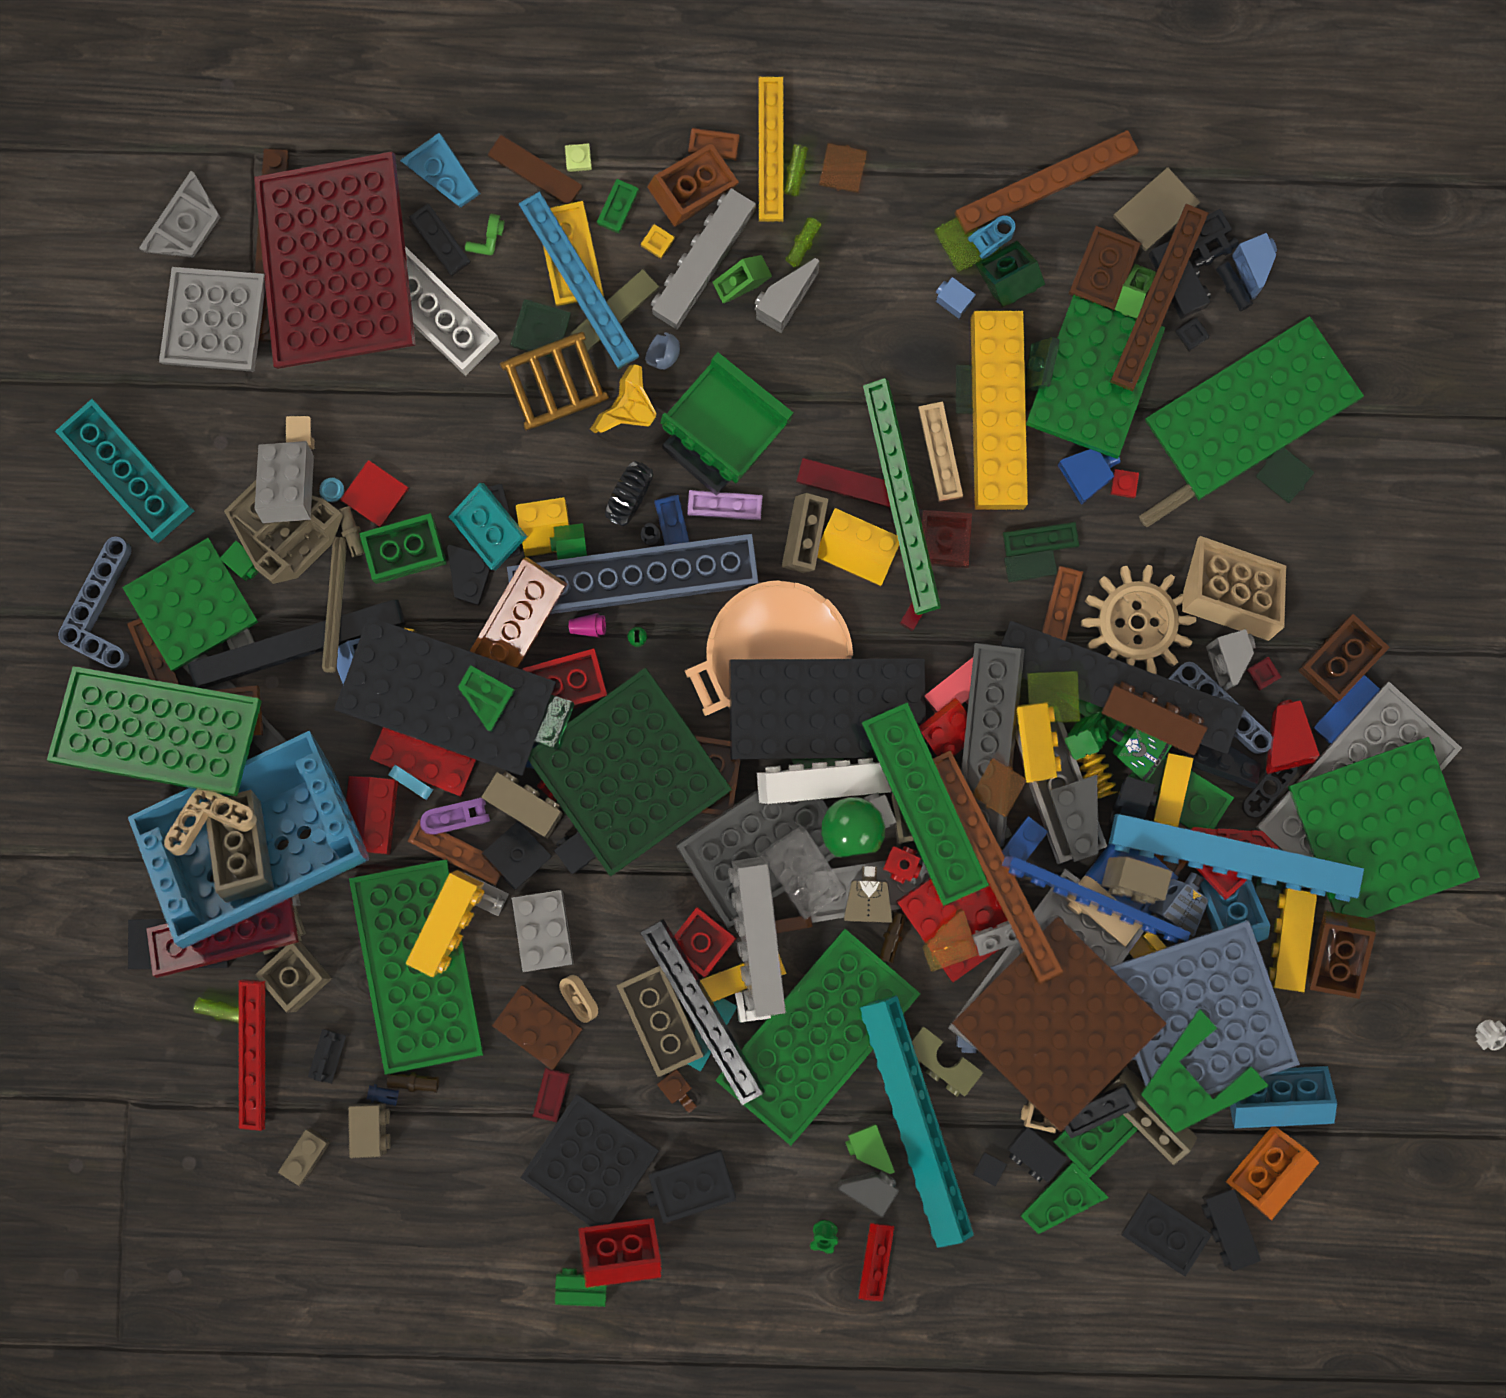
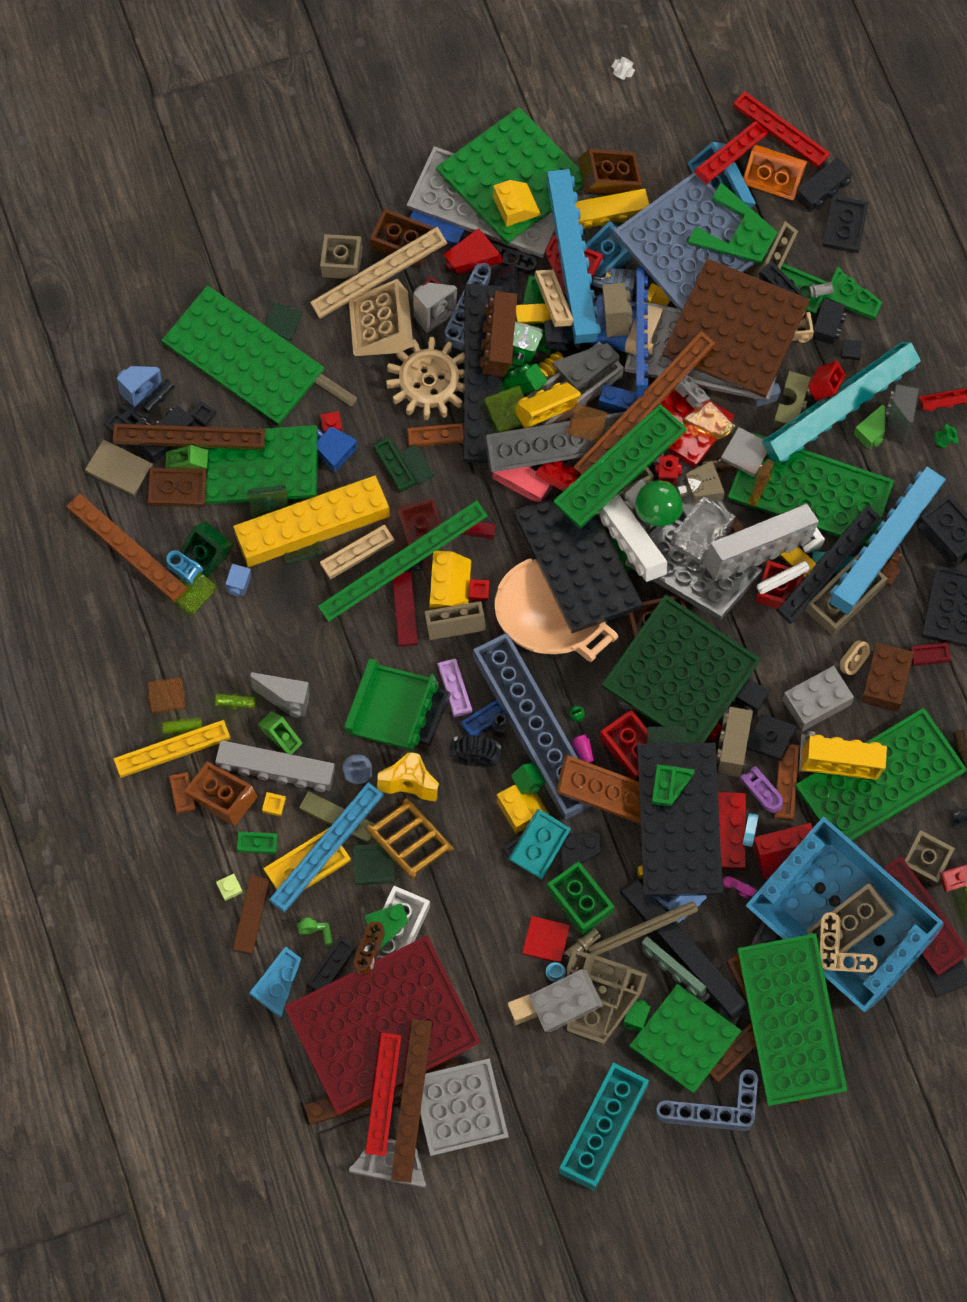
camera: 115 degrees left, 15 degrees down
none -> tan tile [310,227,447,319]
none -> dark tan brick [320,234,363,279]
none -> reddish brown beam [353,922,385,975]
none -> green wing [364,903,408,952]
none -> red plate [365,1033,401,1156]
none -> reddish brown plate [391,1019,432,1183]
none -> red plate [469,579,489,601]
none -> yellow slope [493,180,541,227]
none -> tan plate [535,270,573,327]
none -> sand green plate [642,937,706,998]
none -> red tile [694,121,768,185]
none -> light grey tile [721,427,767,477]
none -> magenta plate [722,876,758,899]
none -> red plate [733,91,830,169]
none -> clear orange wing [748,459,774,506]
none -> white axle [757,561,810,594]
none -> red brick [808,361,846,401]
none -> light grey pin [809,282,833,299]
none -> dark azure brick [829,467,946,615]

